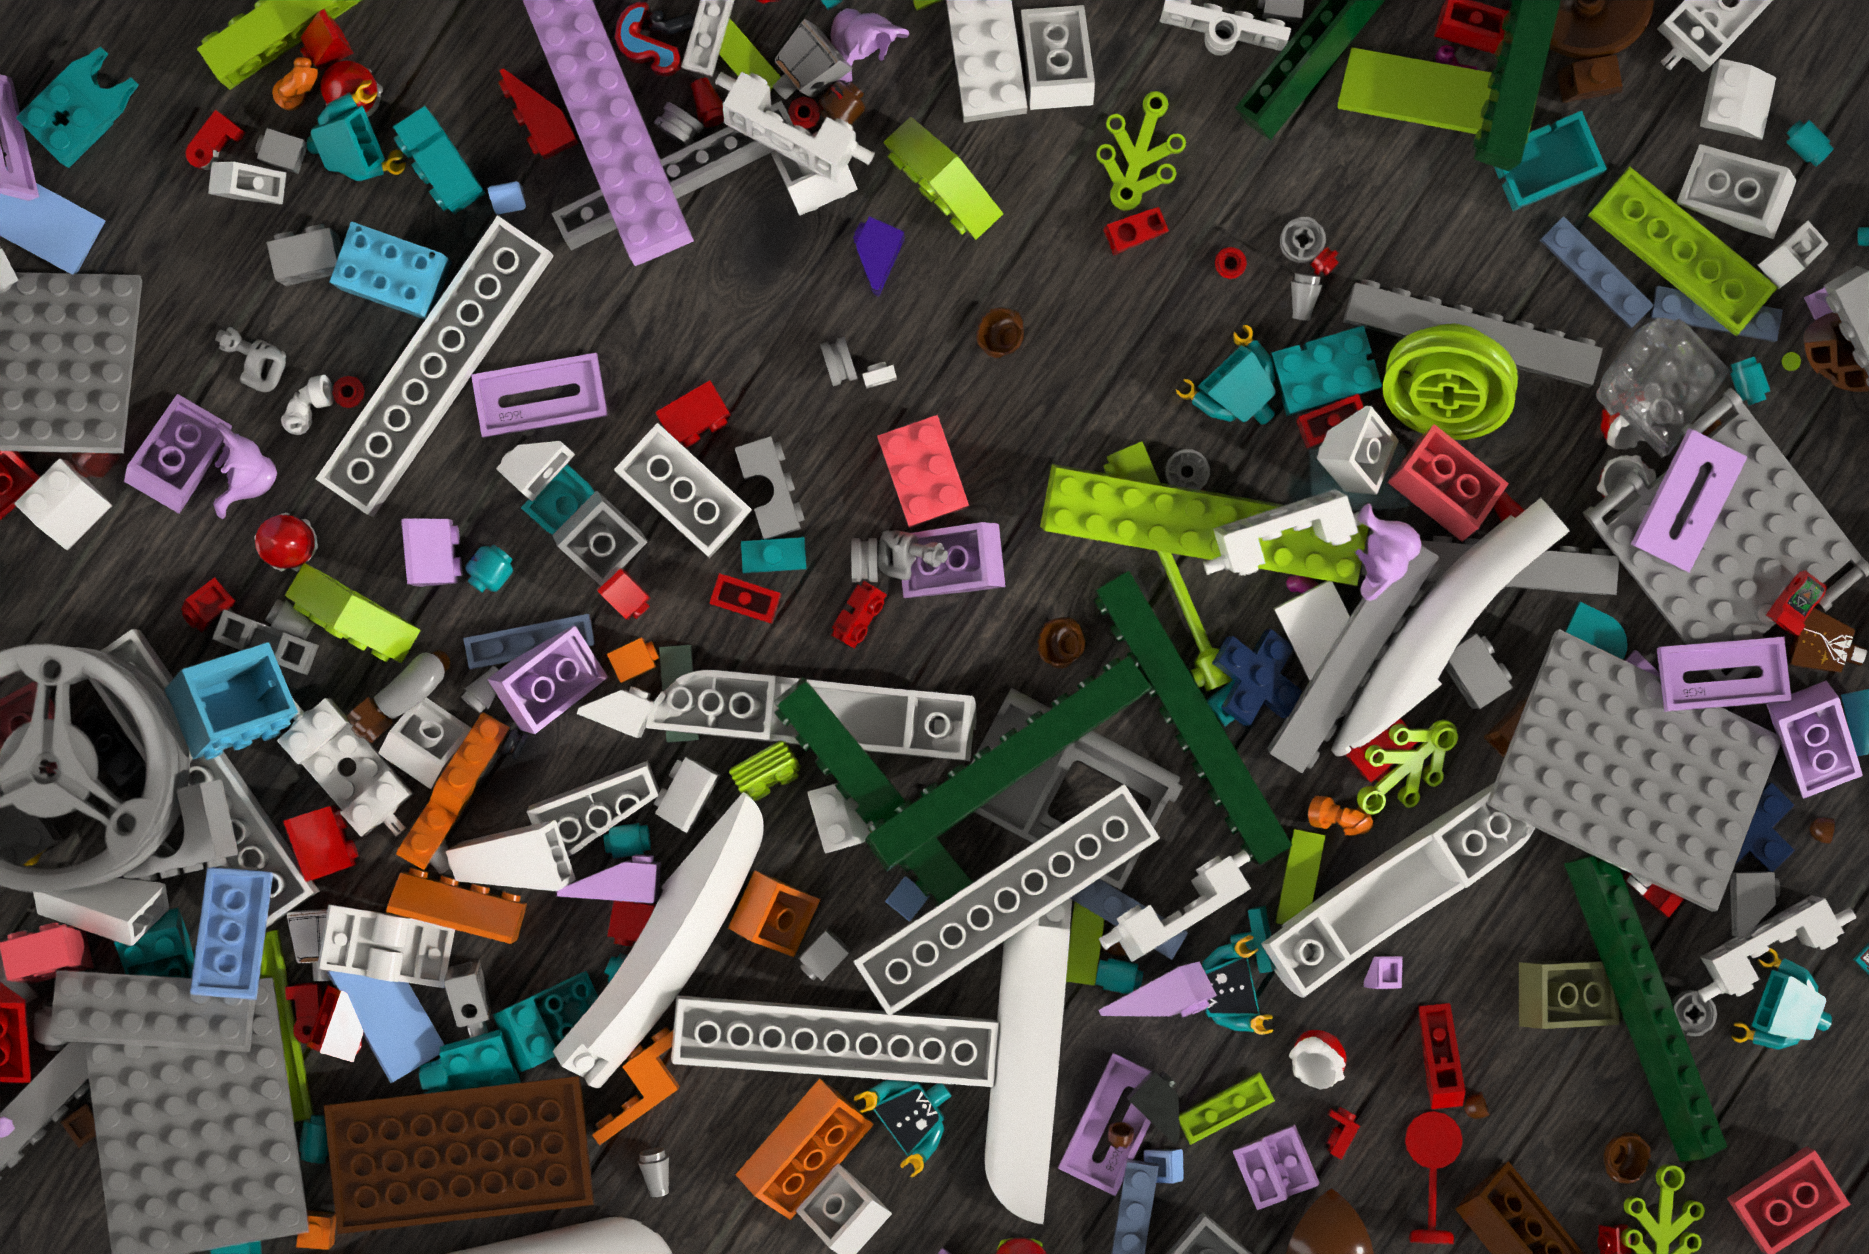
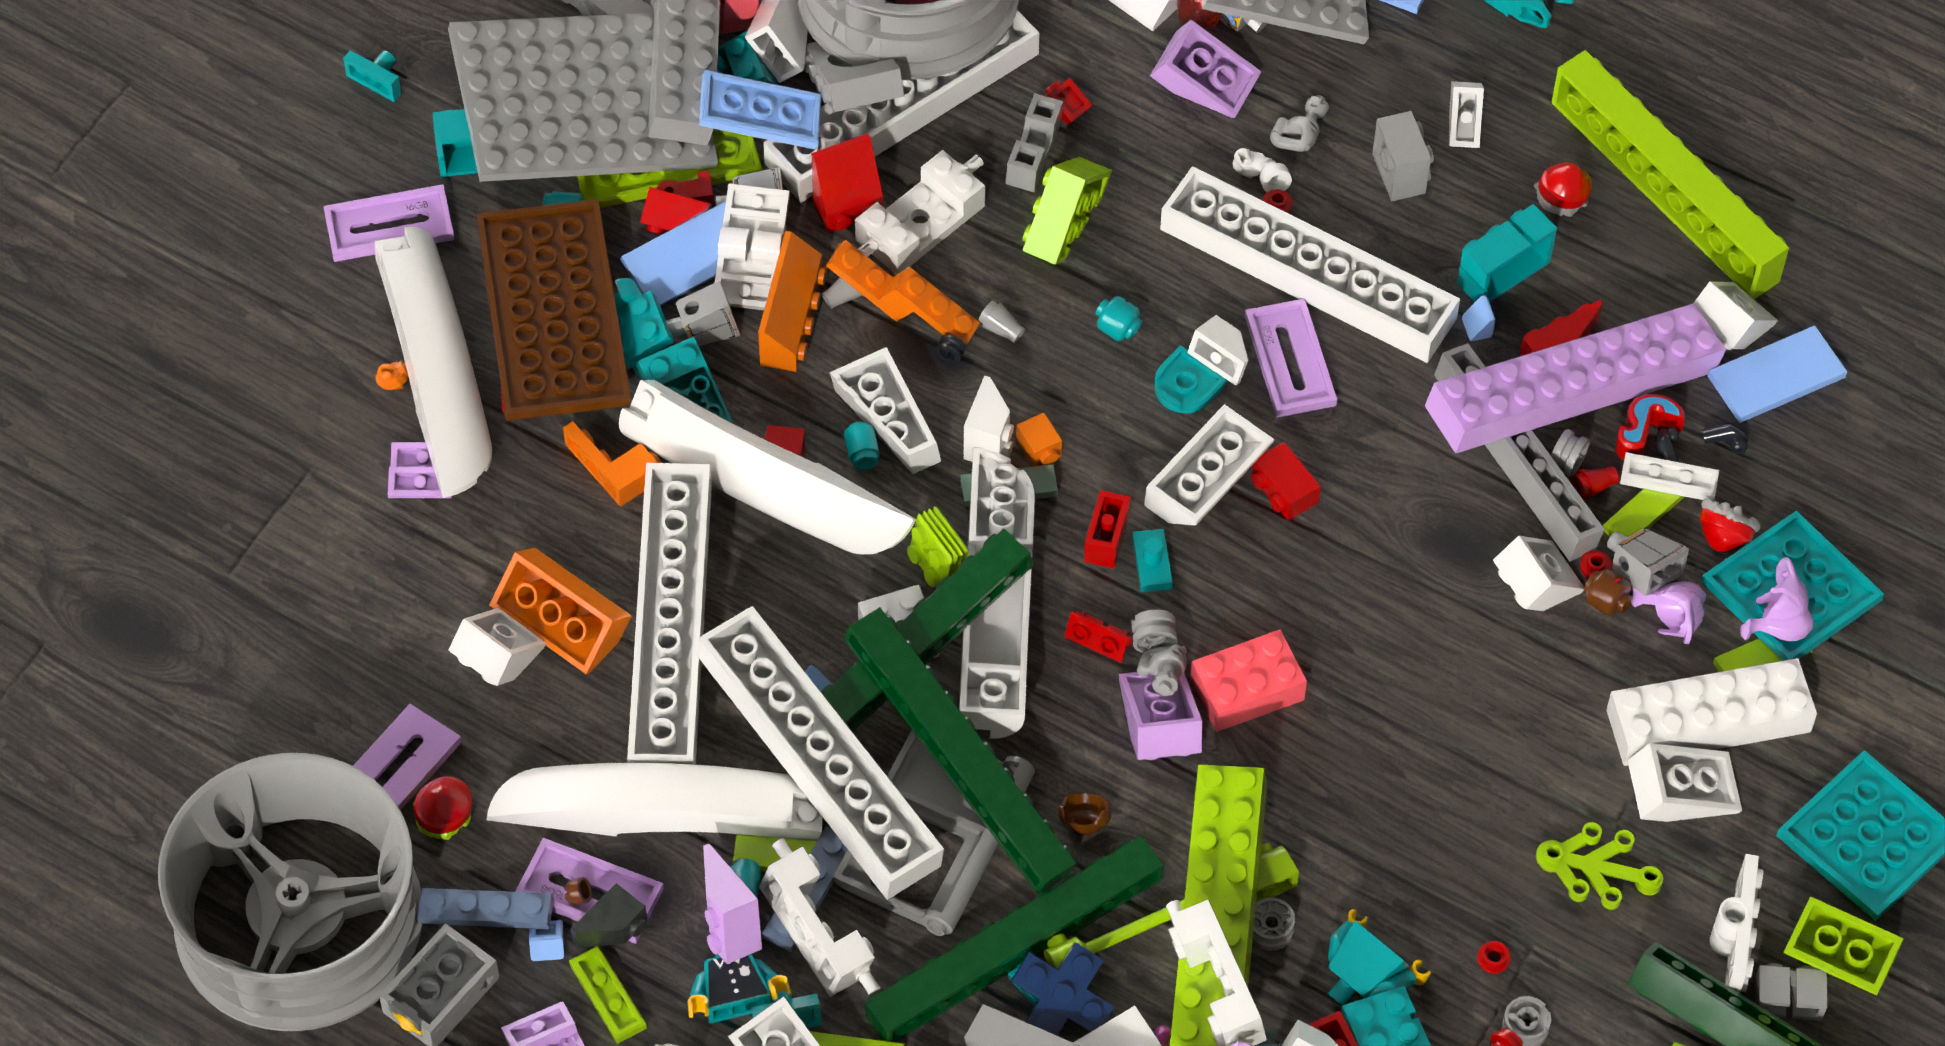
camera: 80 degrees right, 30 degrees down
medium azure container [164,642,298,760] -> none
red leg [186,110,246,170] -> none
lavender piece [213,422,277,519] -> none
light grey brick [255,128,307,174] -> none
red hair [255,513,318,572] -> none
light grey cone [265,599,315,640] -> none
orange arm [272,57,318,110] -> none
orange brick [296,1210,336,1250] -> none
red slope [300,9,353,71] -> none
teal torso [307,80,406,181] -> none
medium azure container [330,222,452,320] -> none
light grey piece [346,650,451,744] -> none
white slope [378,698,472,789] -> none
lavender slope [402,519,463,587] -> none
white slope [445,820,576,891] -> none
sand blue plate [463,614,595,669] -> none
lavender slope [487,626,608,734] -> none
light grey brick [552,491,647,586] -> none
lavender slope [557,855,661,903] -> none
slope [597,569,651,620] -> none
light grey cone [638,1147,669,1197] -> none
white slope [654,757,721,833] -> none
white brick [715,72,875,183] -> none
orange slope [728,870,821,957] -> none
light grey arch [735,436,805,540] -> none
light grey brick [799,927,850,981] -> none
light grey wheel [820,337,857,386] -> none
dark purple slope [853,216,905,297] -> none
torso [854,1080,952,1177] -> none
white plate [863,362,897,388] -> none
lime brick [883,116,1004,240] -> none
reddish brown hair [975,307,1024,358] -> none
red leg [1103,207,1169,256] -> none
light grey cone [1291,273,1322,321] -> none

